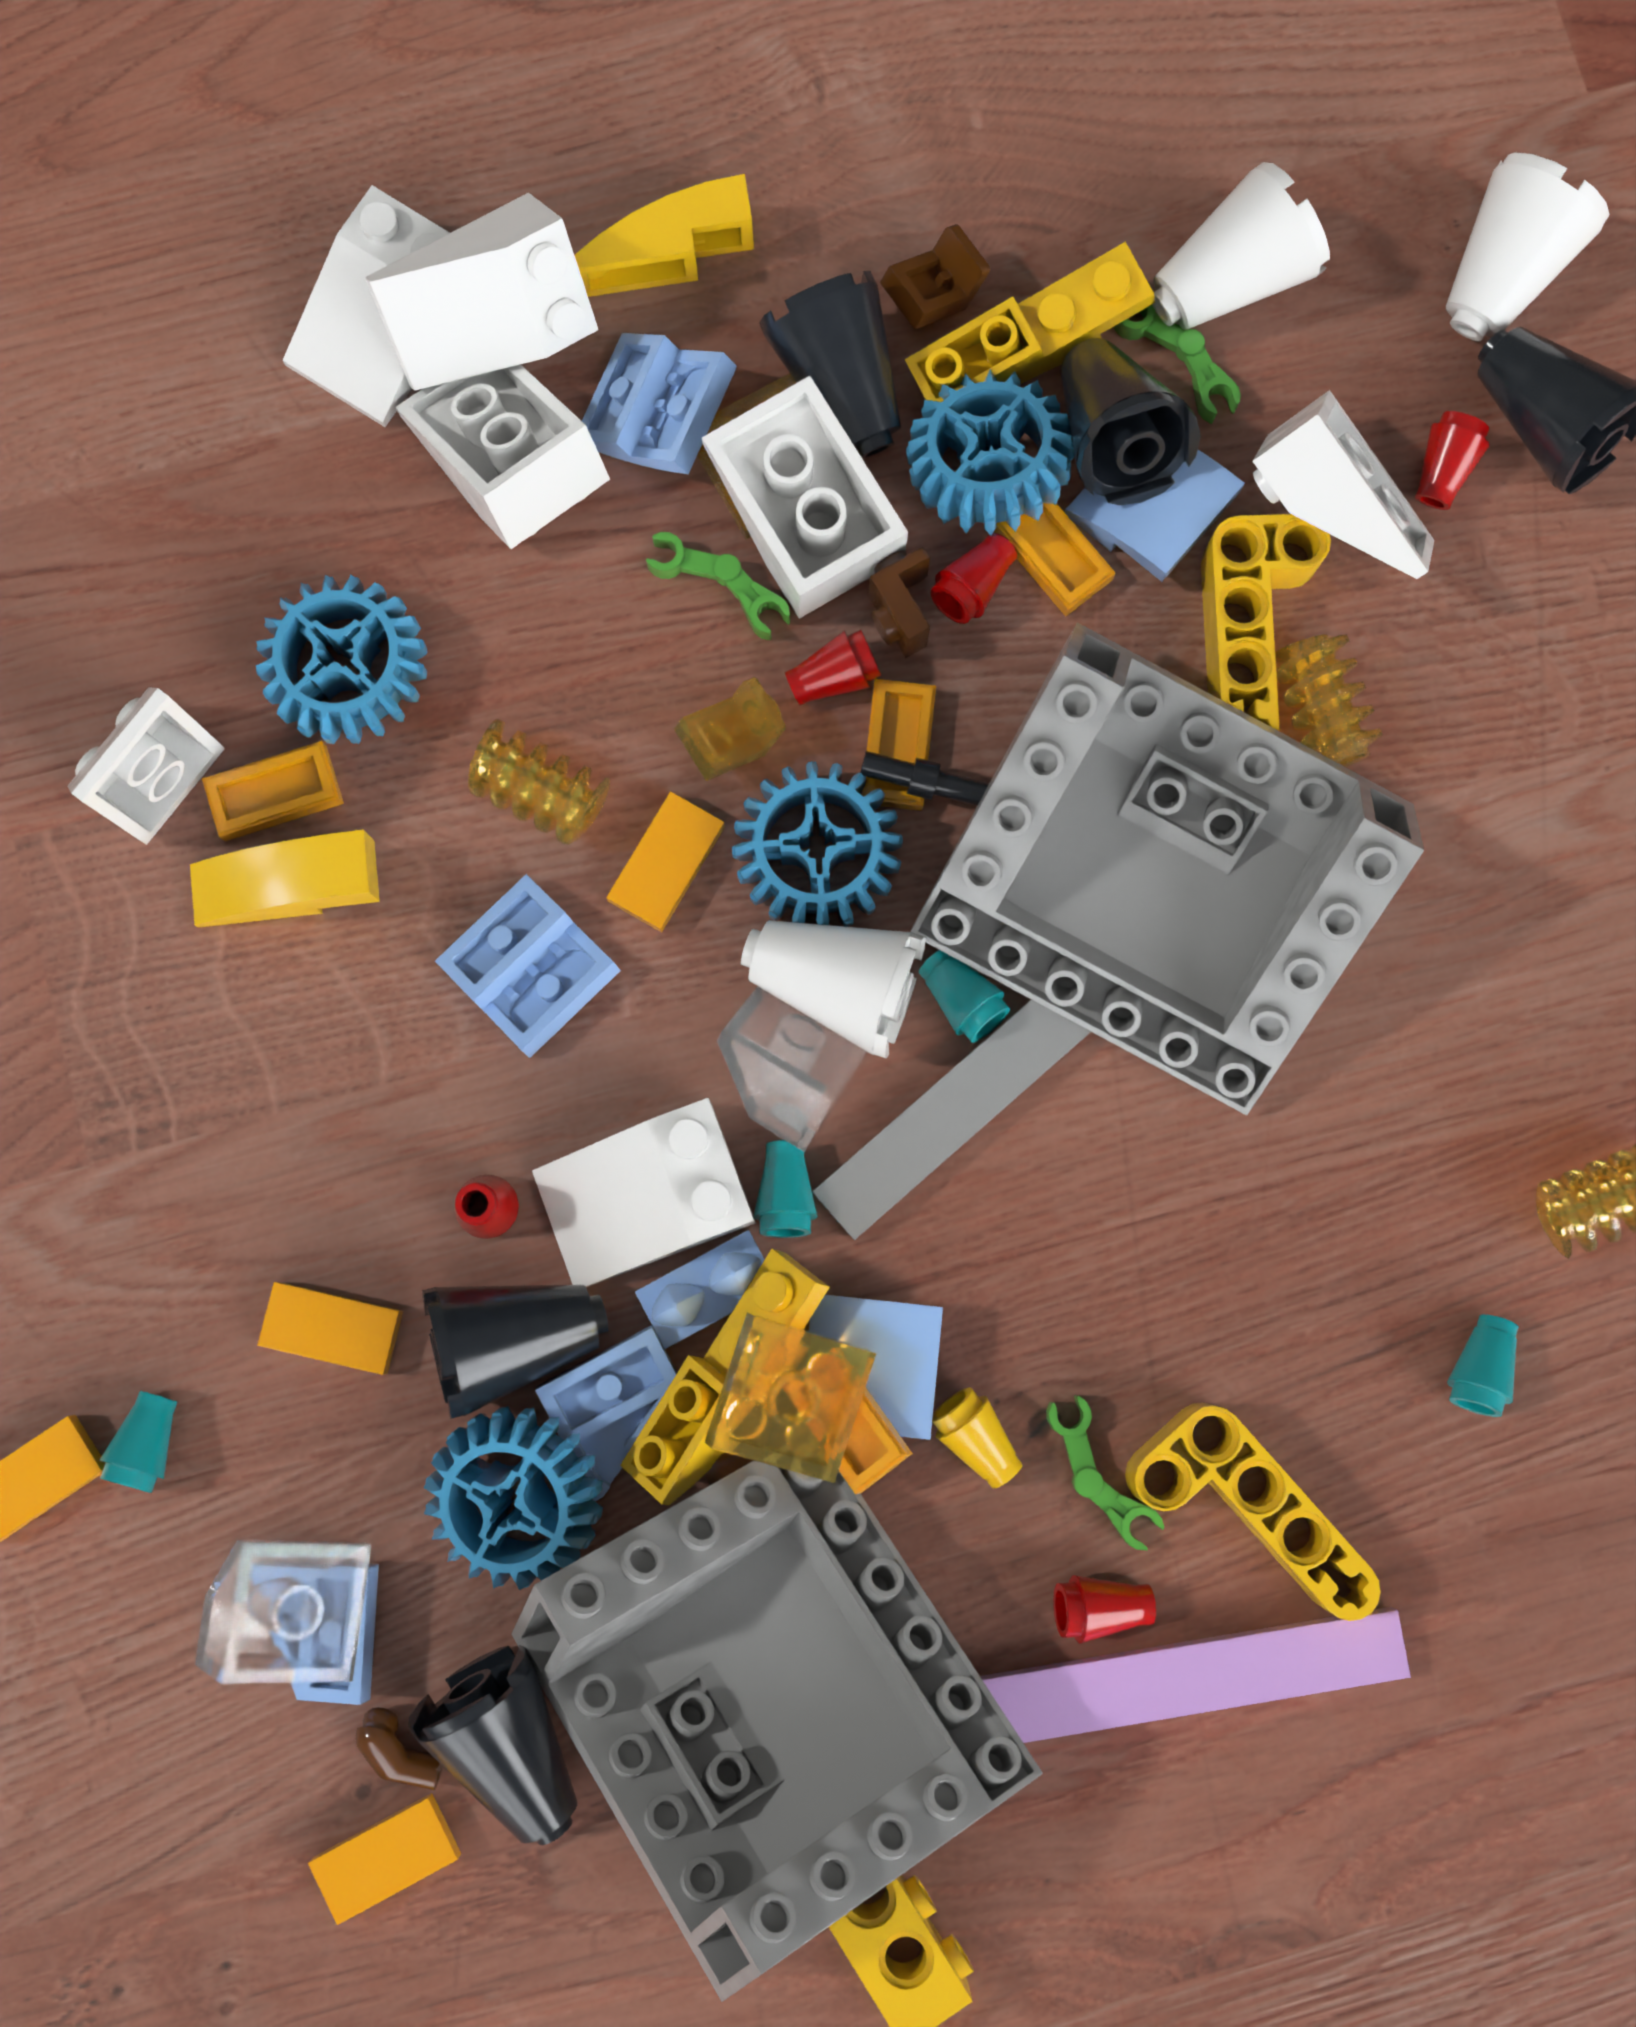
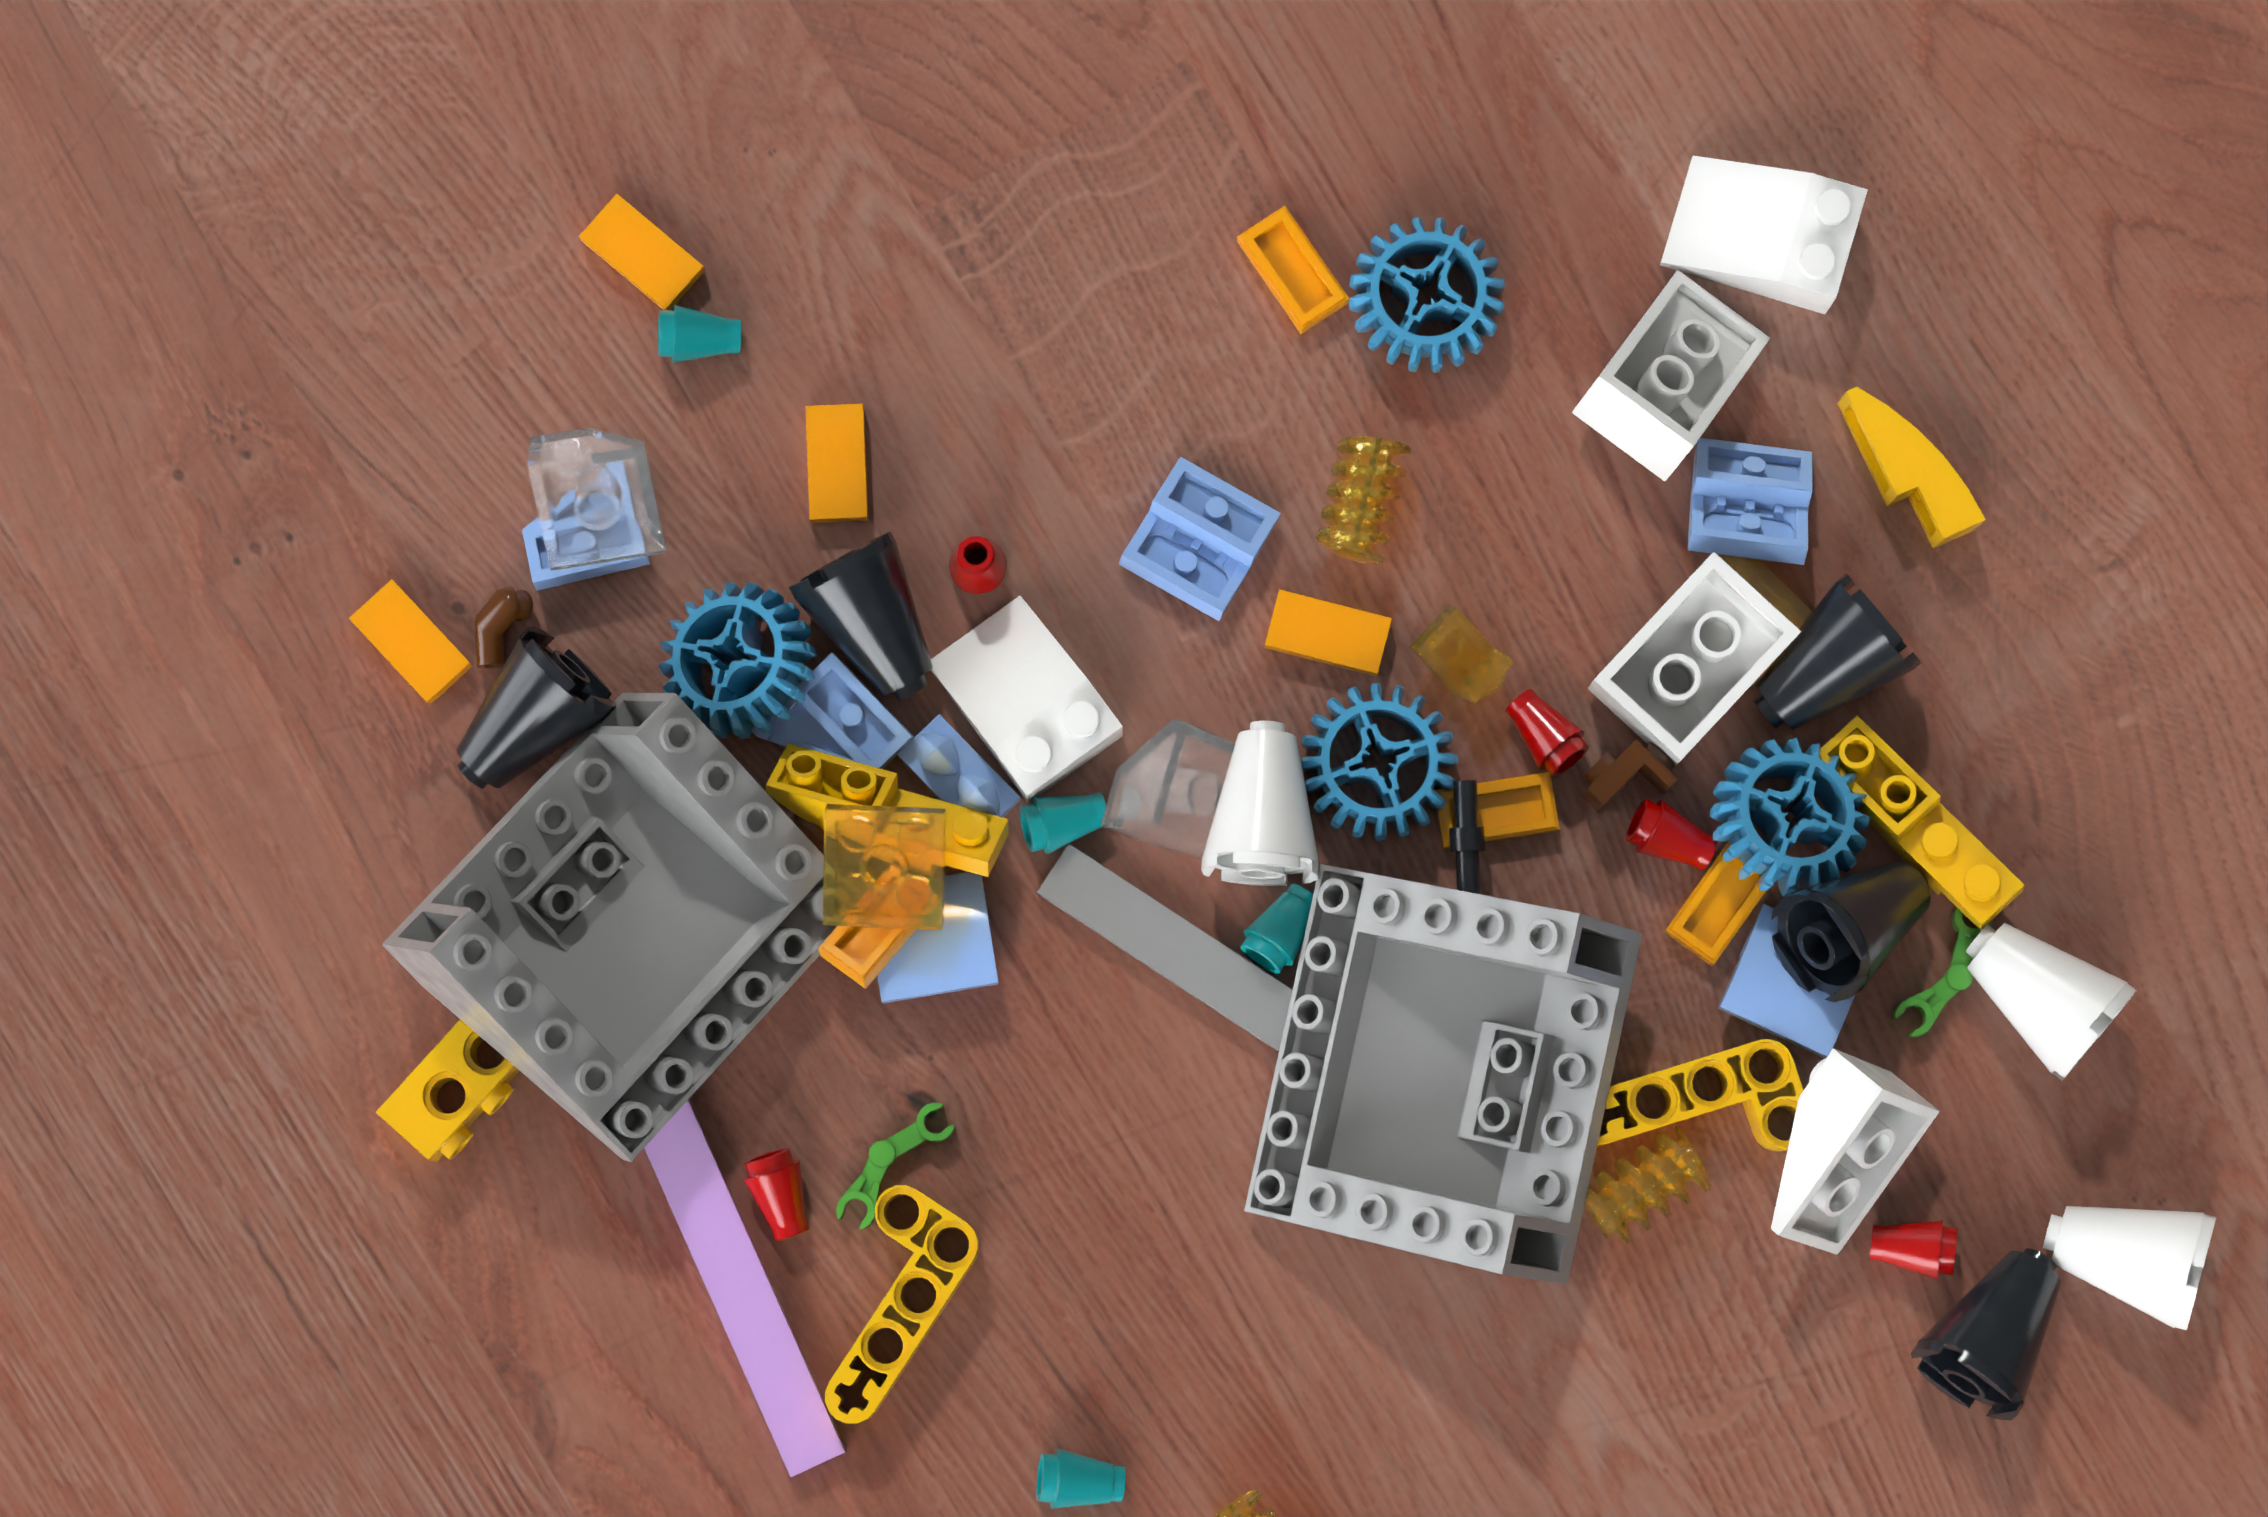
camera: 75 degrees right, 0 degrees up
white slope [67,687,225,845] -> none
yellow slope [190,829,380,928] -> none
white slope [365,193,599,390] -> none
bright green piece [646,532,790,640] -> none
reddish brown bracket [880,224,990,329] -> none
yellow cone [932,1387,1022,1489] -> none

